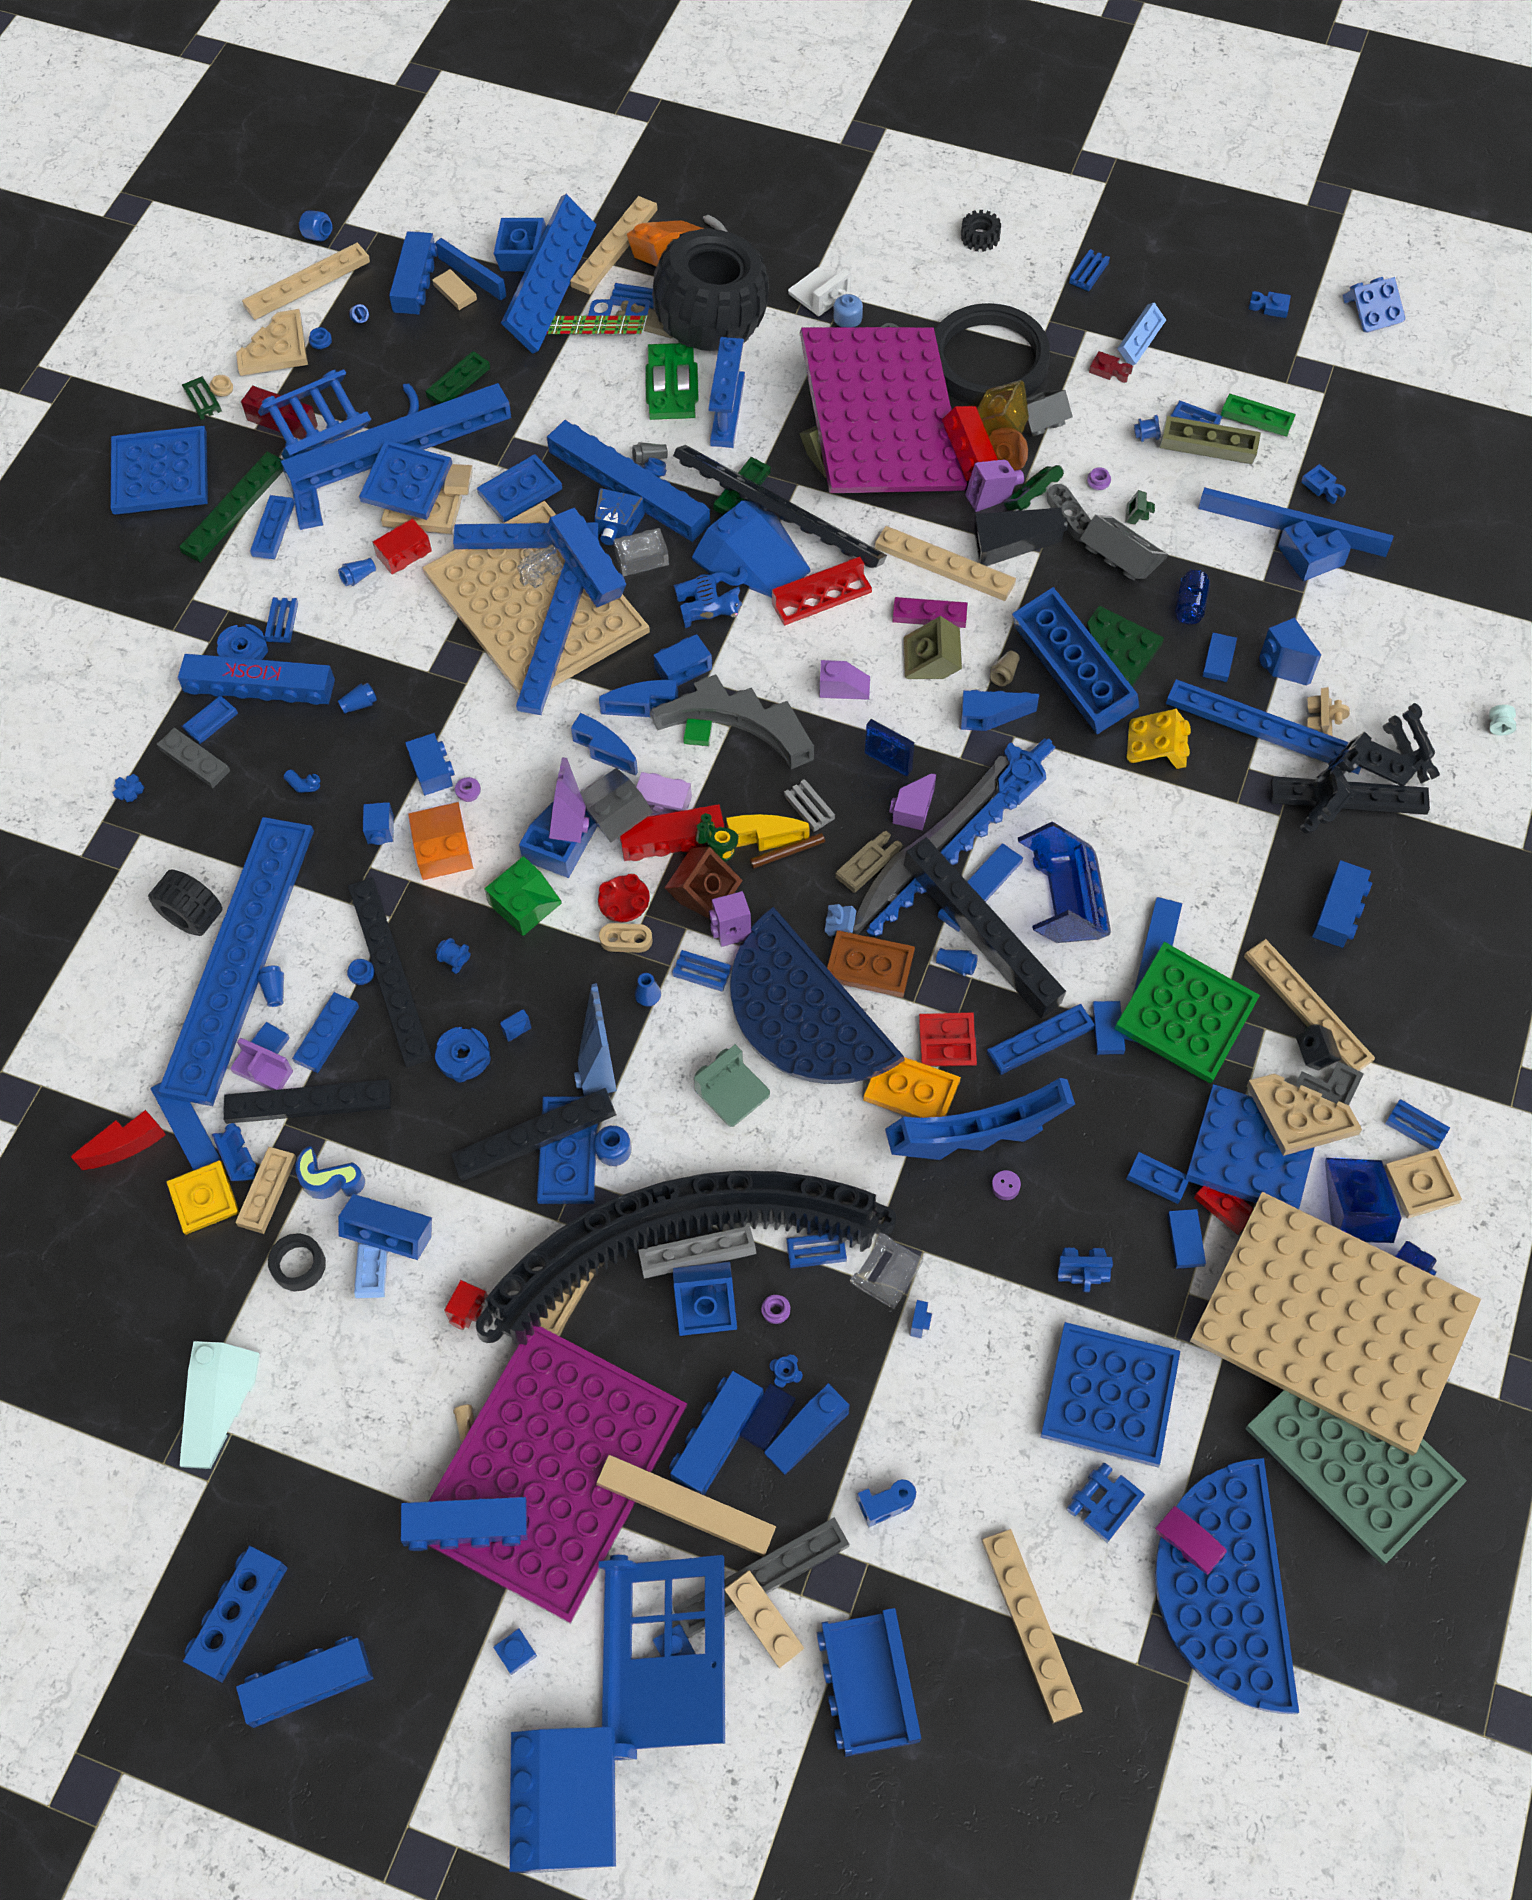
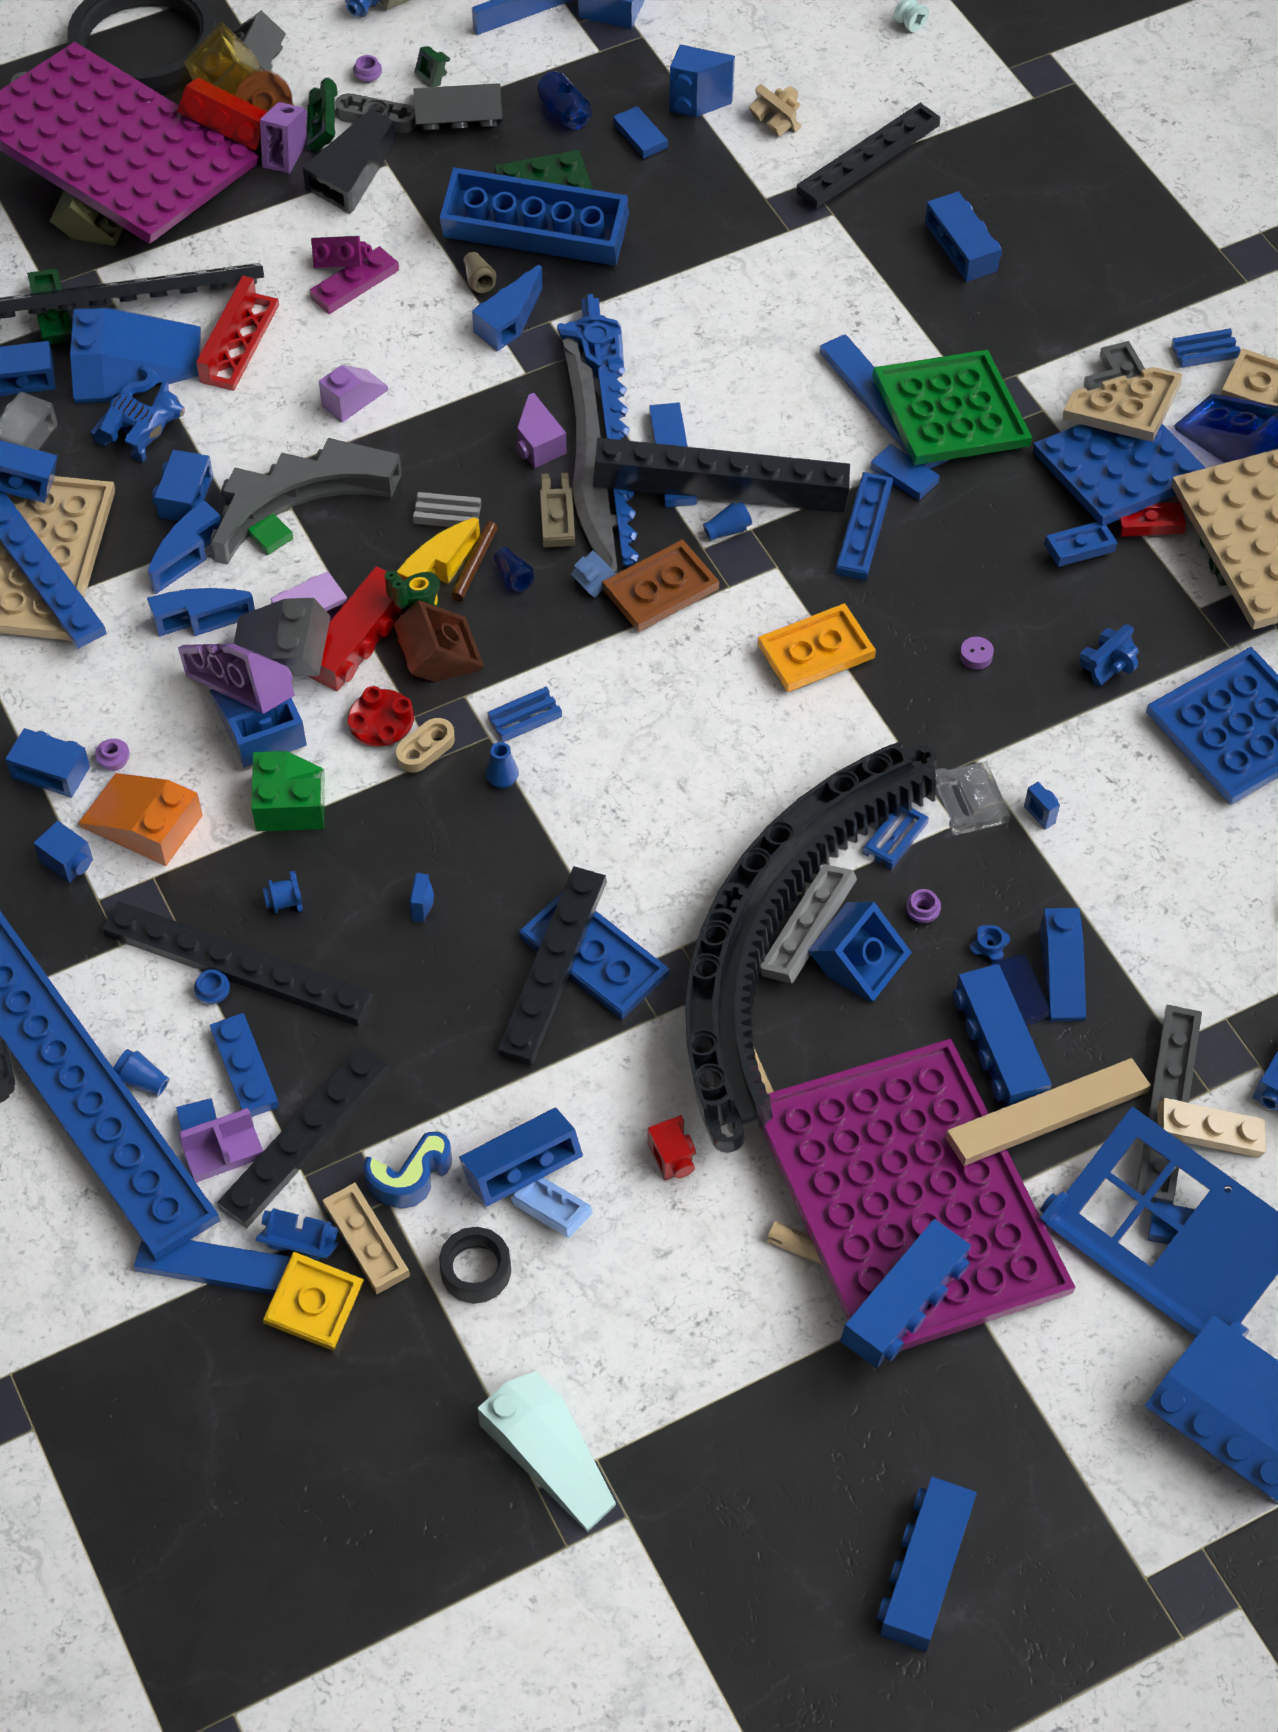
camera: 50 degrees left, 5 degrees down
red slope [71,1110,166,1170] -> none
blue brick [183,1546,288,1683] -> none
blue plate [435,1027,491,1082] -> none
blue plate [493,1628,537,1675] -> none
medium blue slope [574,983,617,1097] -> none
blue head [594,1125,632,1166] -> none
sand green bracket [694,1044,770,1127] -> none
medium lavender brick [709,891,751,947] -> none
dark blue plate [730,907,905,1084] -> none
blue leg [856,1479,917,1528] -> none
clear blue tile [865,719,915,776] -> none
tan plate [875,526,1016,601] -> none
blue arch [885,1078,1075,1160] -> none
olive slope [904,616,962,679] -> none
red slope [919,1013,977,1067] -> none
clear blue windscreen [1018,821,1111,943] -> none
yellow bracket [1127,709,1191,769] -> none
blue plate [1166,679,1361,775] -> none
blue tile [1167,1209,1206,1269] -> none
tan tile [1244,939,1375,1071] -> none
black brick [1295,1024,1342,1071] -> none
black piece [1300,703,1440,834] -> none
none -> magenta hinge [311,236,372,268]
none -> clear blue cone [494,547,534,592]

